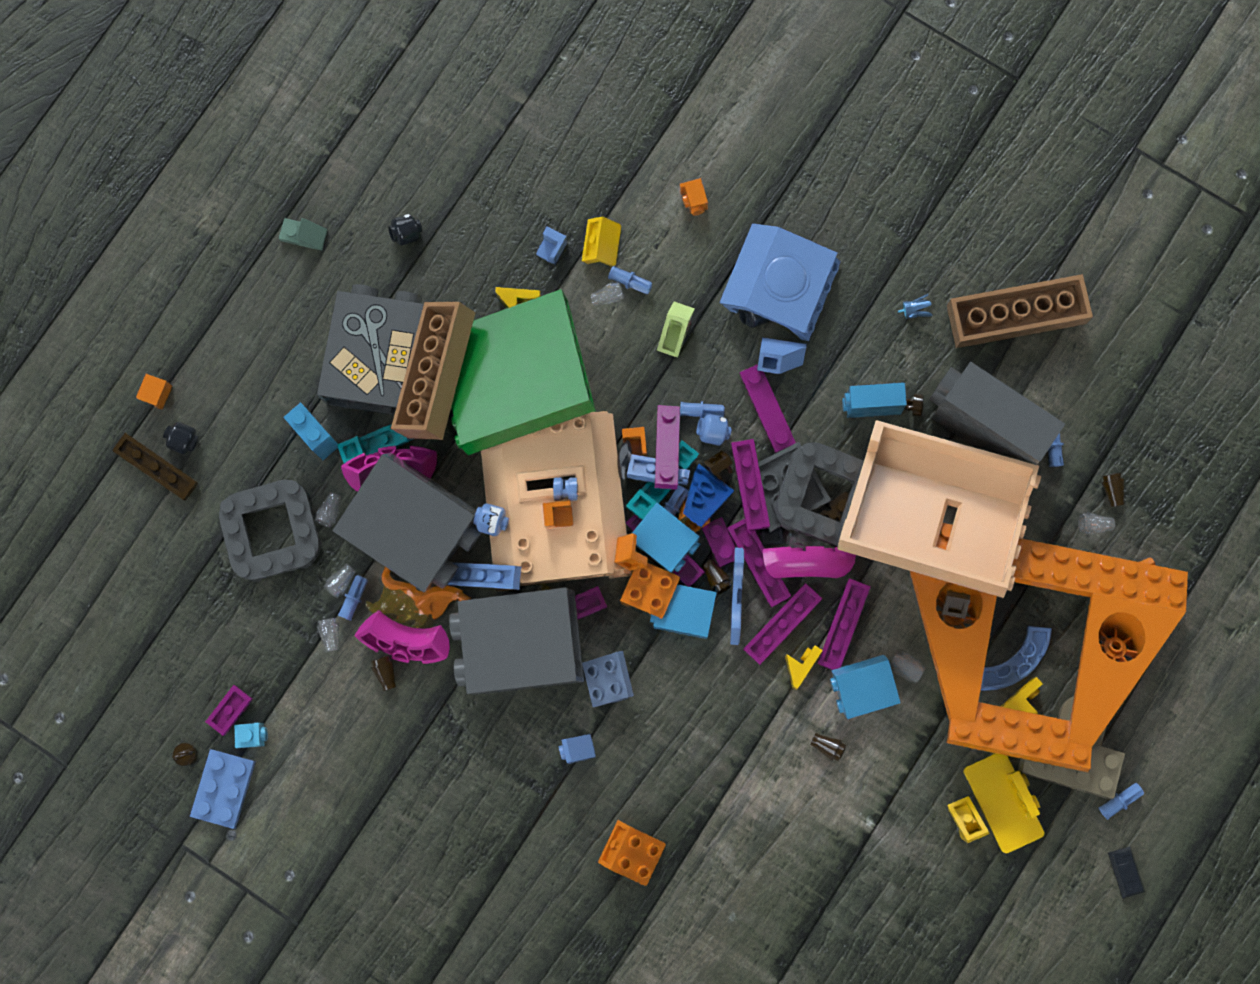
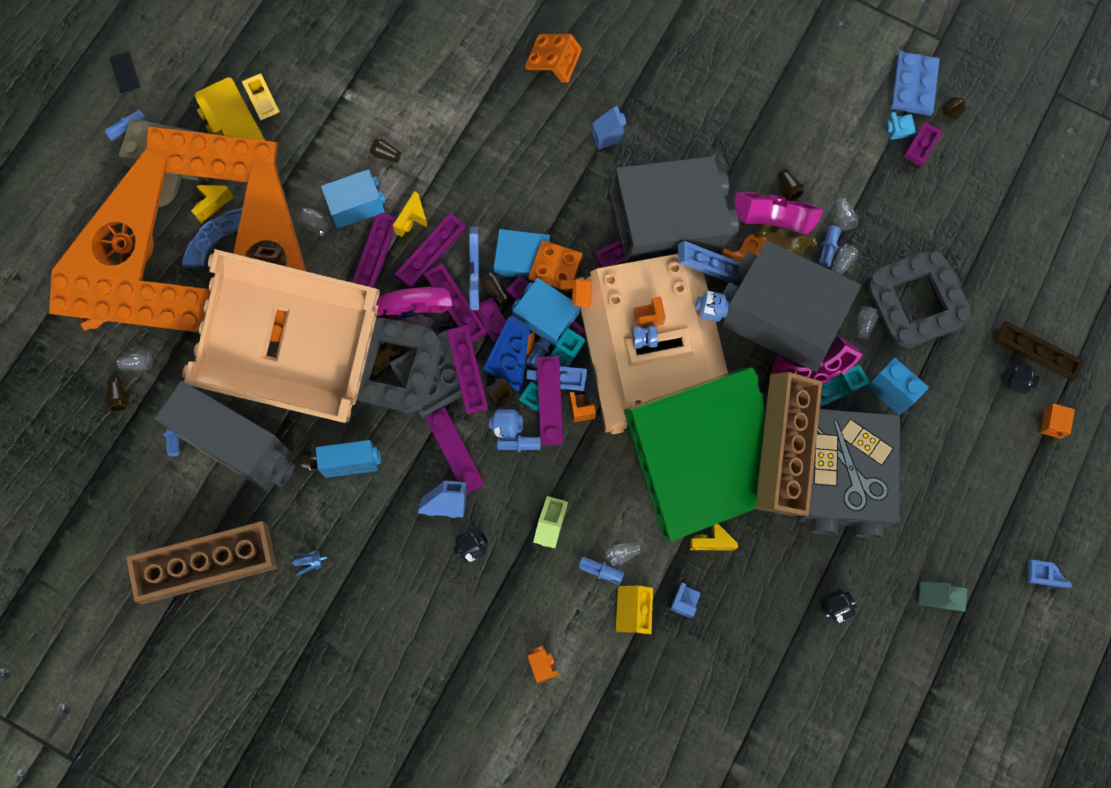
camera: 165 degrees right, 5 degrees down
sand blue plate [582,651,634,707] -> none
medium blue panel [720,223,841,341] -> none
none -> medium blue tile [1027,560,1072,588]

